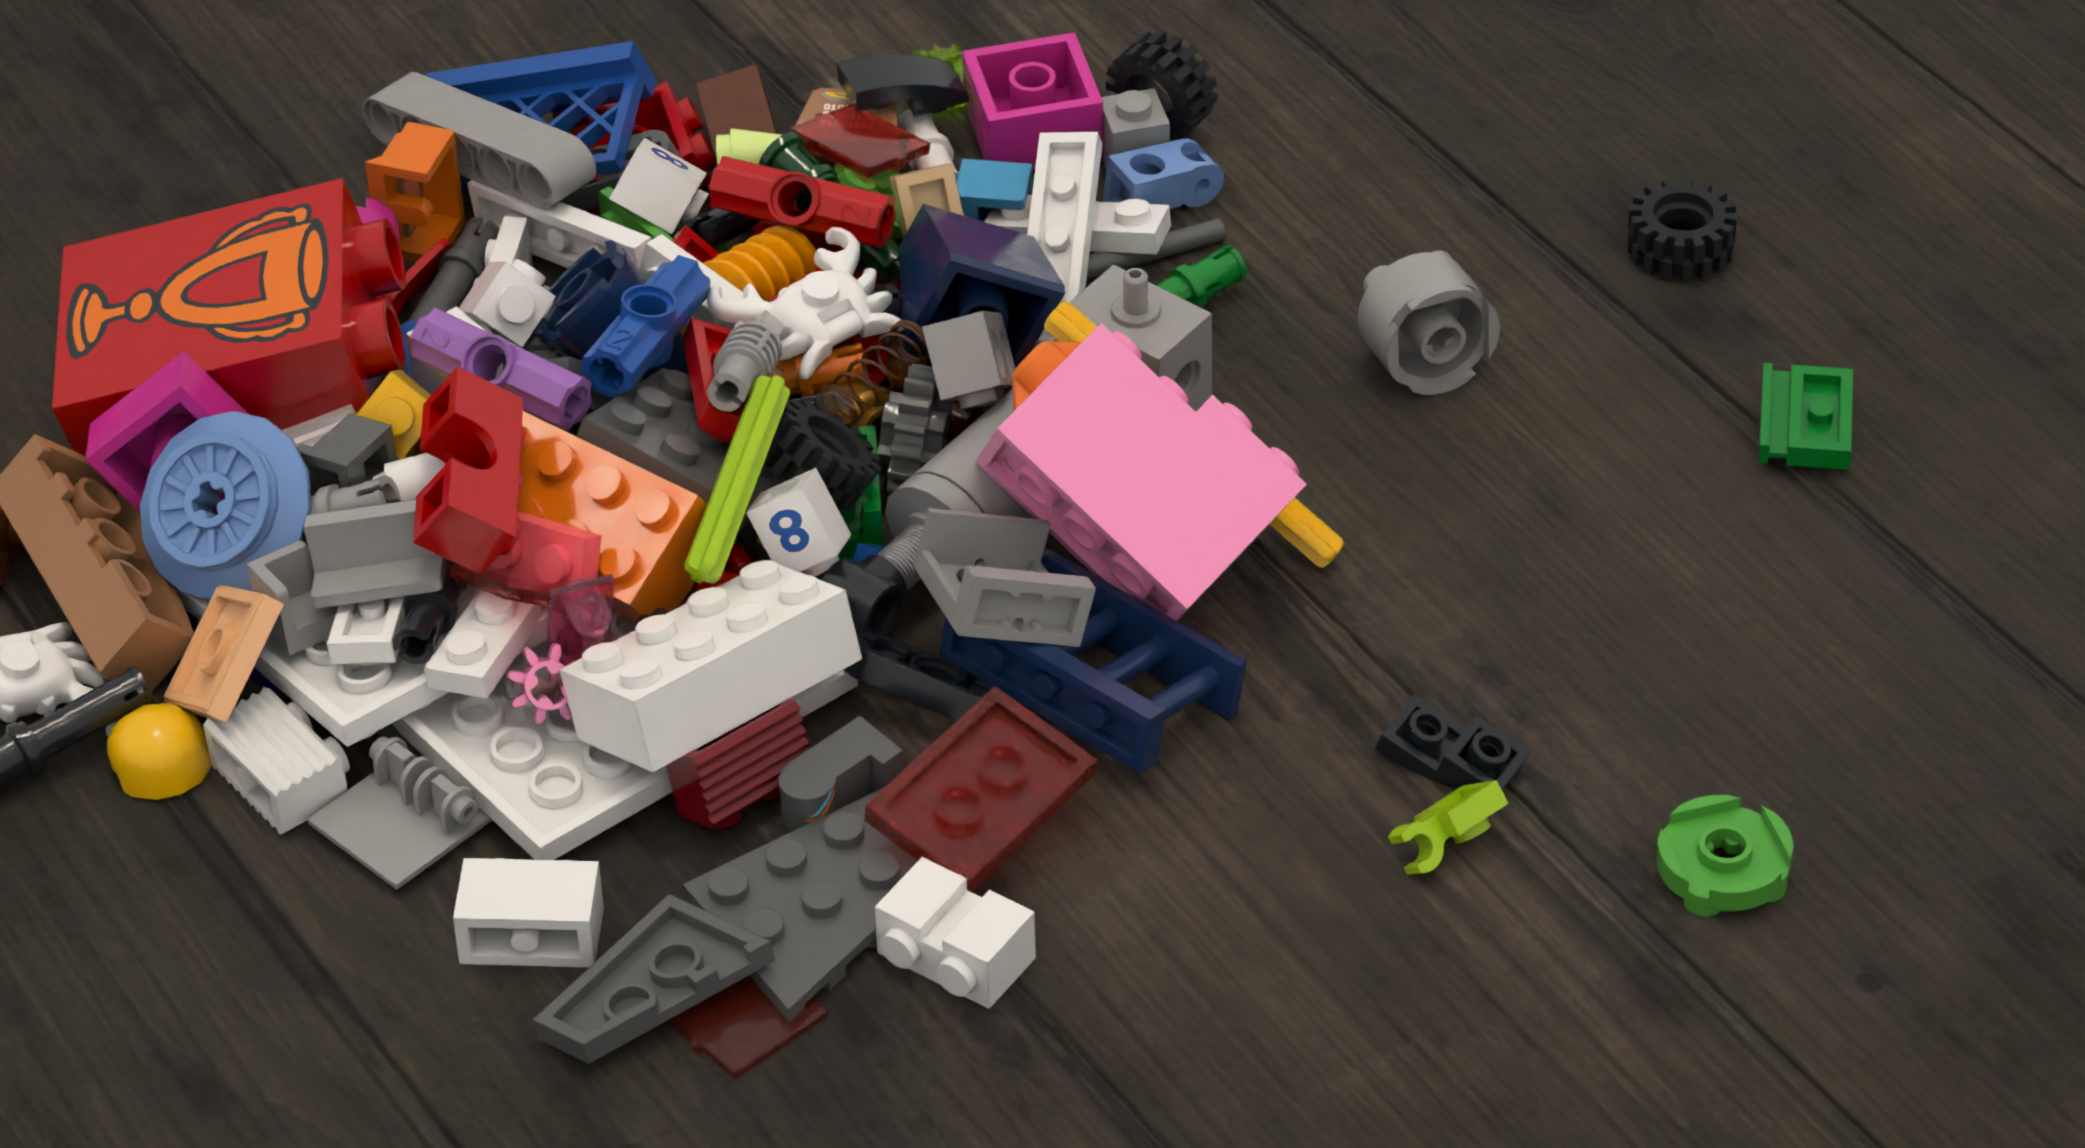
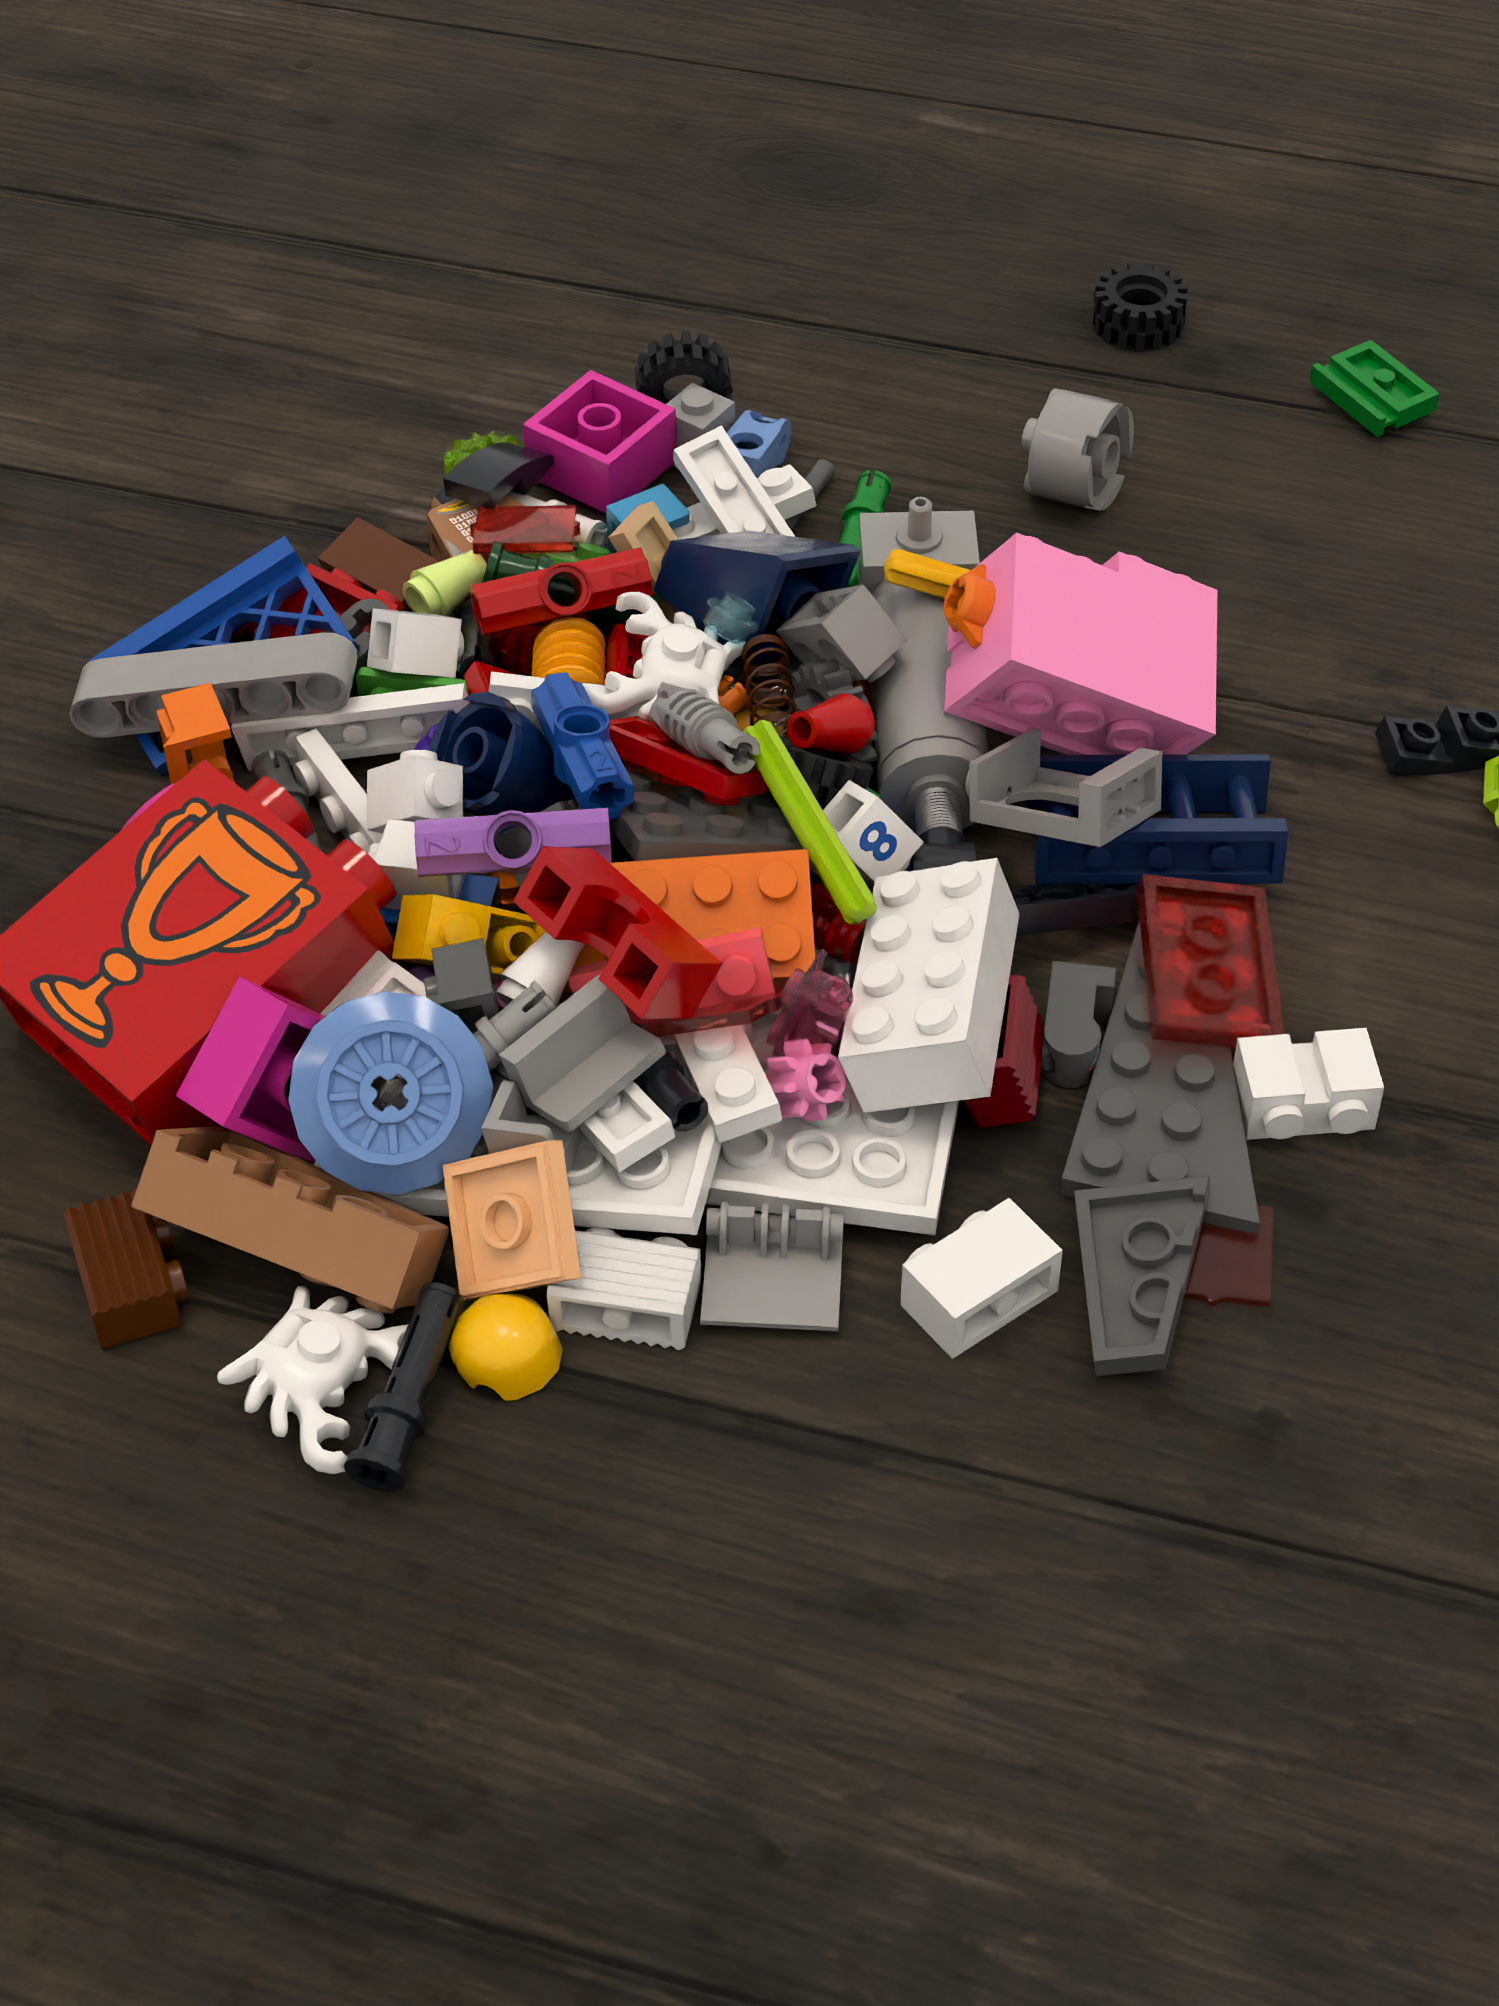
camera: 40 degrees left, 5 degrees up
none -> clear light blue plate [703,592,759,645]
none -> red cone [787,693,875,755]

